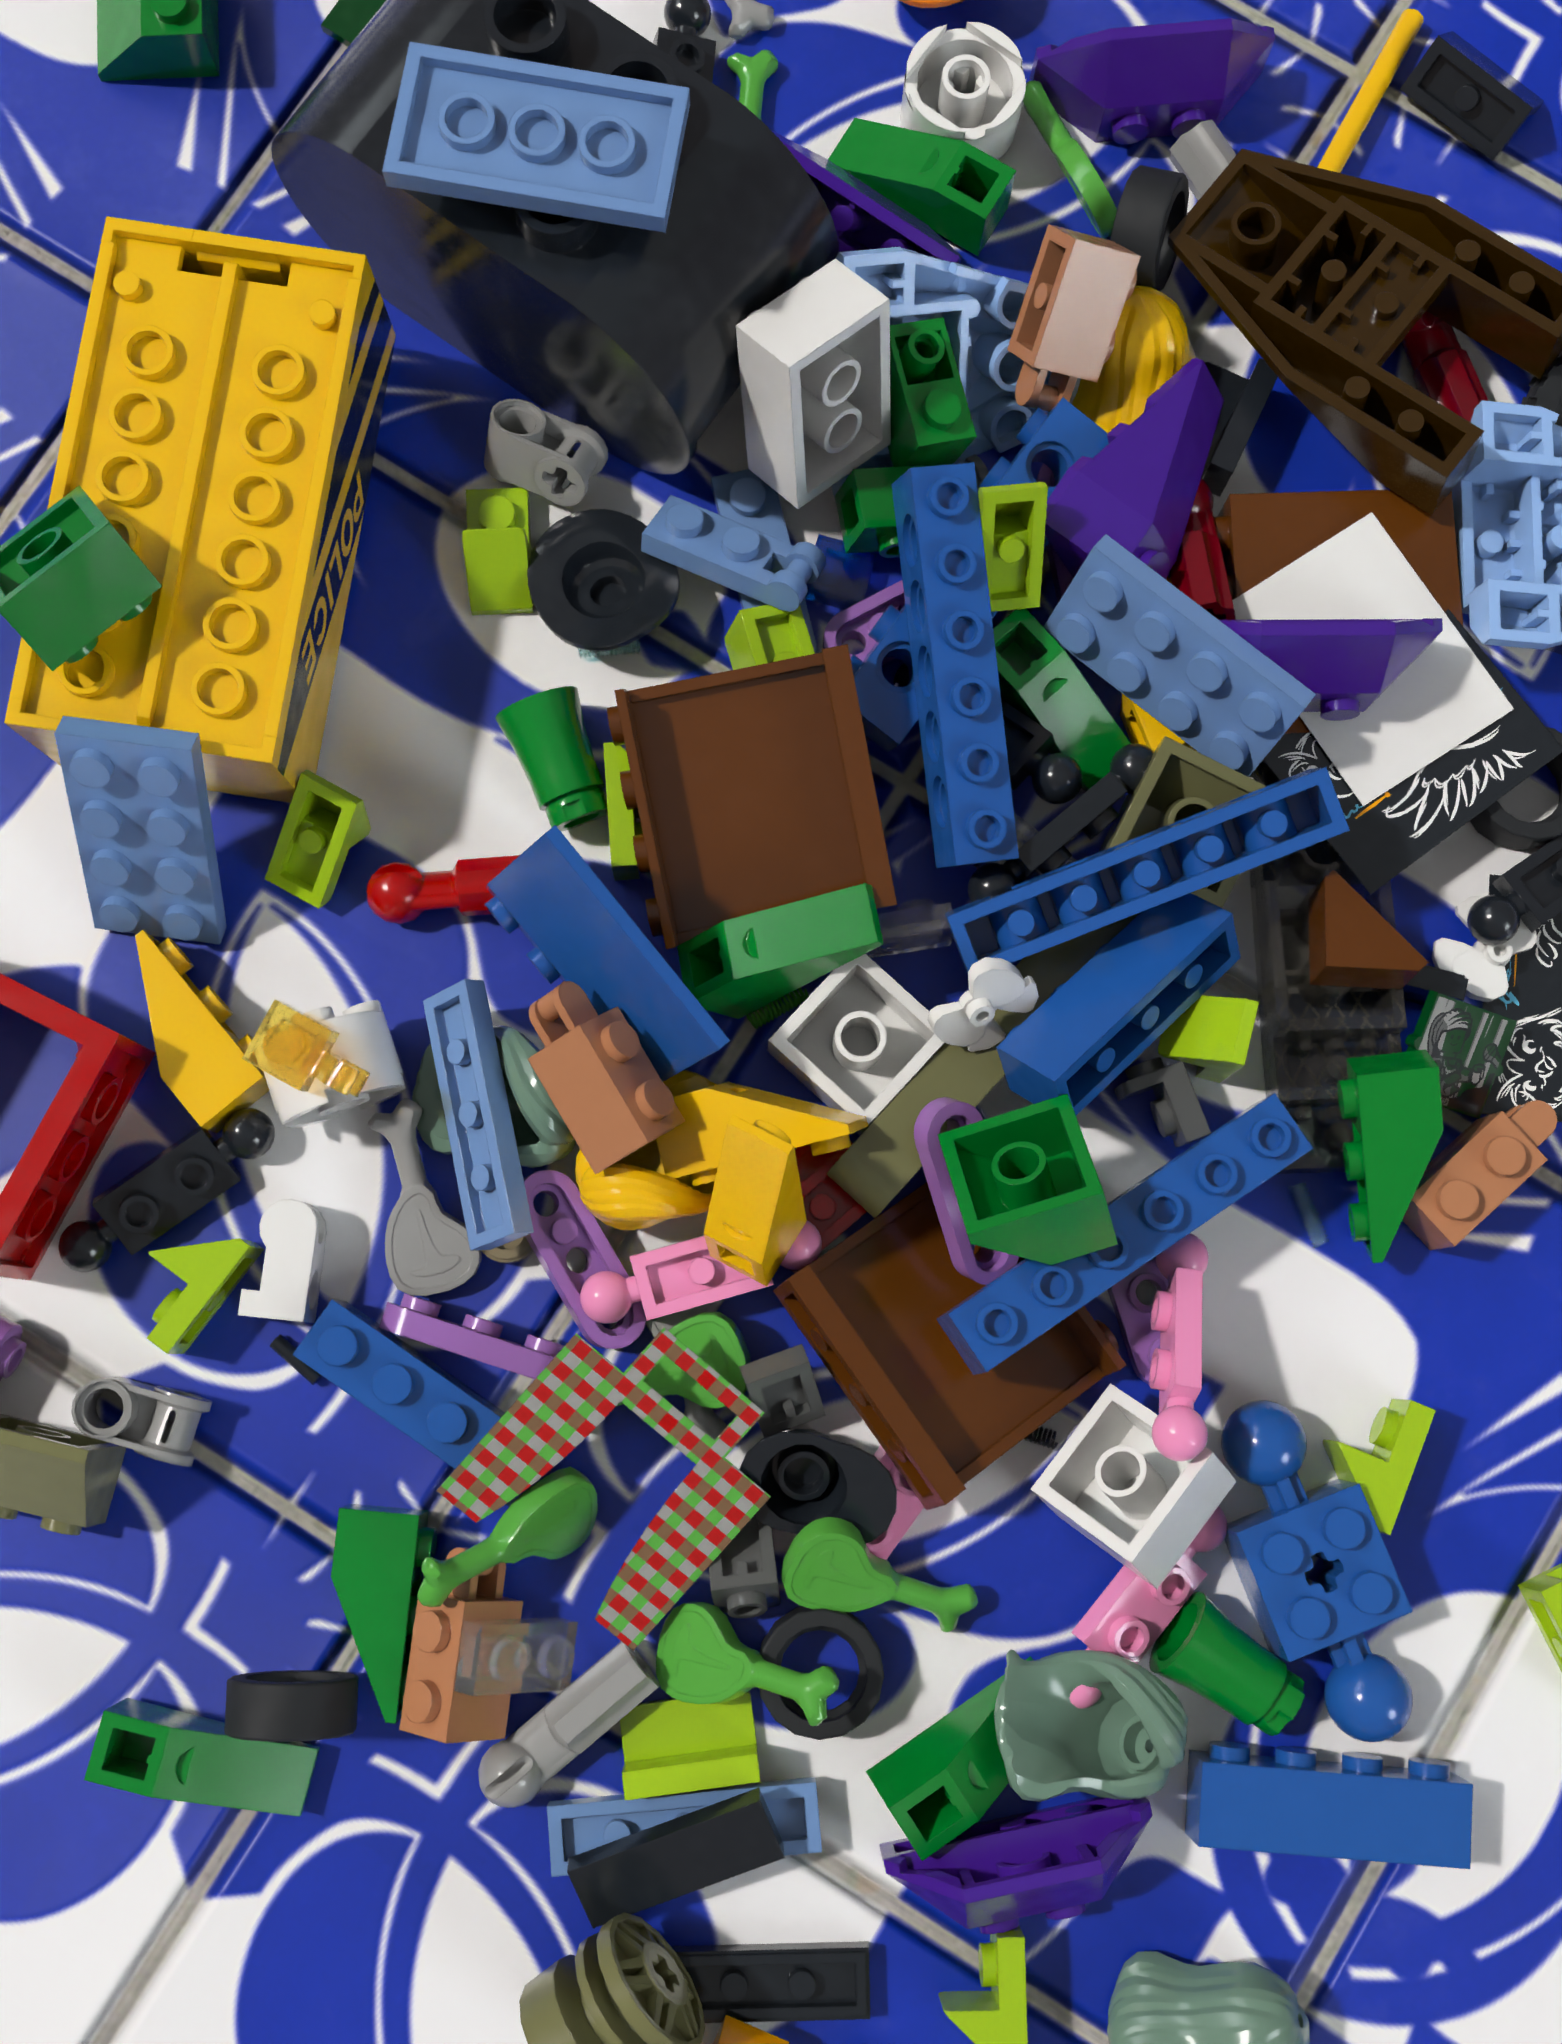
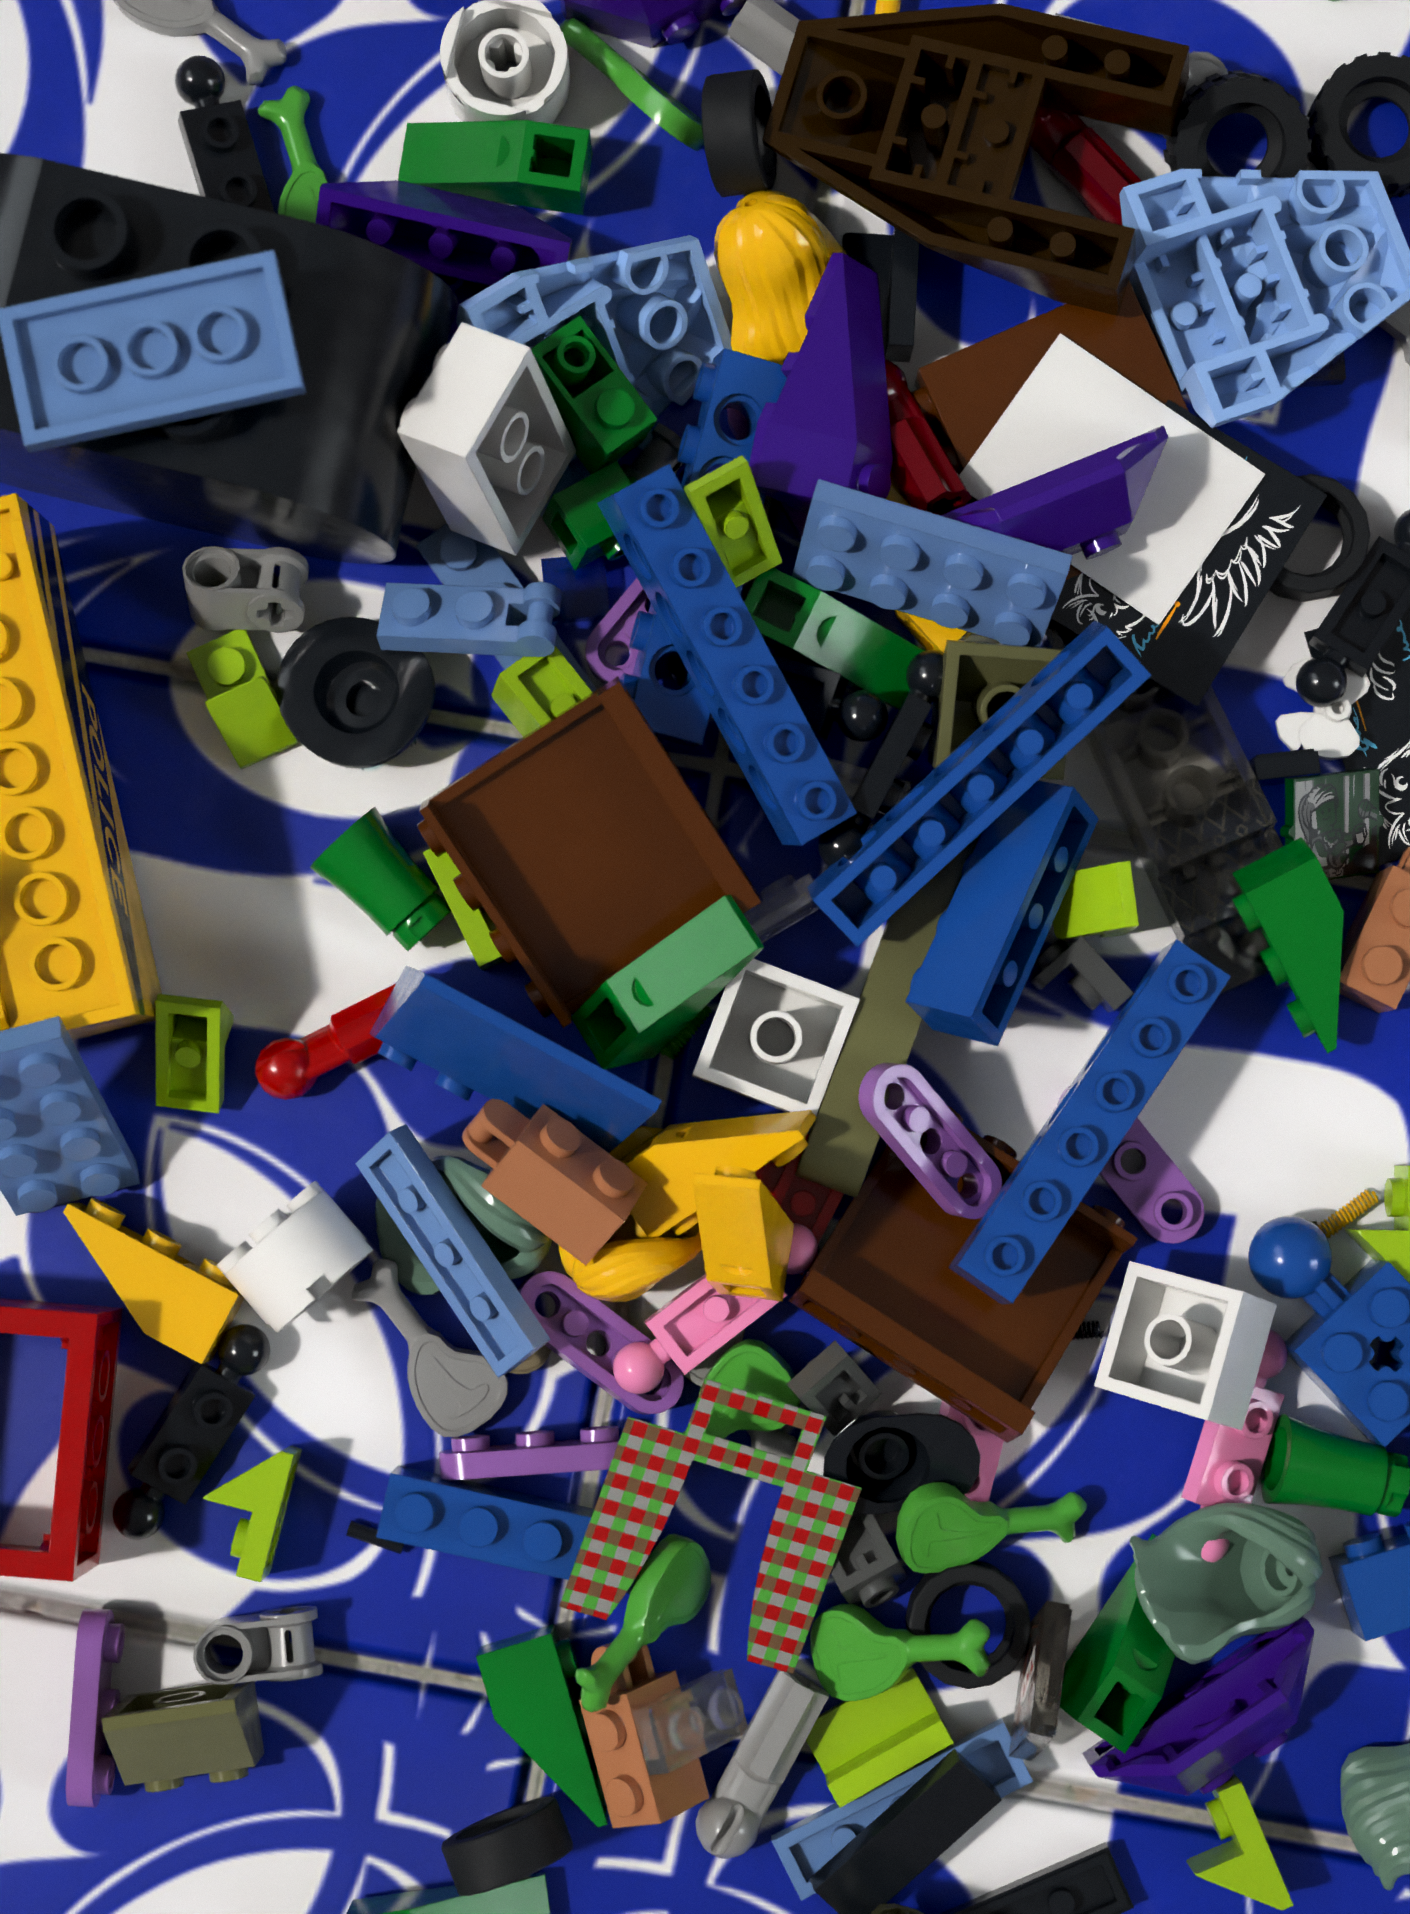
camera: 15 degrees left, 5 degrees up
white leg [238,1199,327,1323] -> none
clear yellow plate [242,999,371,1097] -> none
white piece [927,957,1039,1052] -> none
green slope [937,1093,1118,1265] -> none
nougat brick [1007,224,1141,412] -> none
bright pink plate [1149,1233,1209,1461] -> none
clear light blue leg [1288,1183,1330,1248] -> none
reddish brown slope [1308,869,1429,989] -> none
none -> clear smoke tile [1008,1600,1072,1761]
none -> yellow leg [1317,1189,1379,1238]

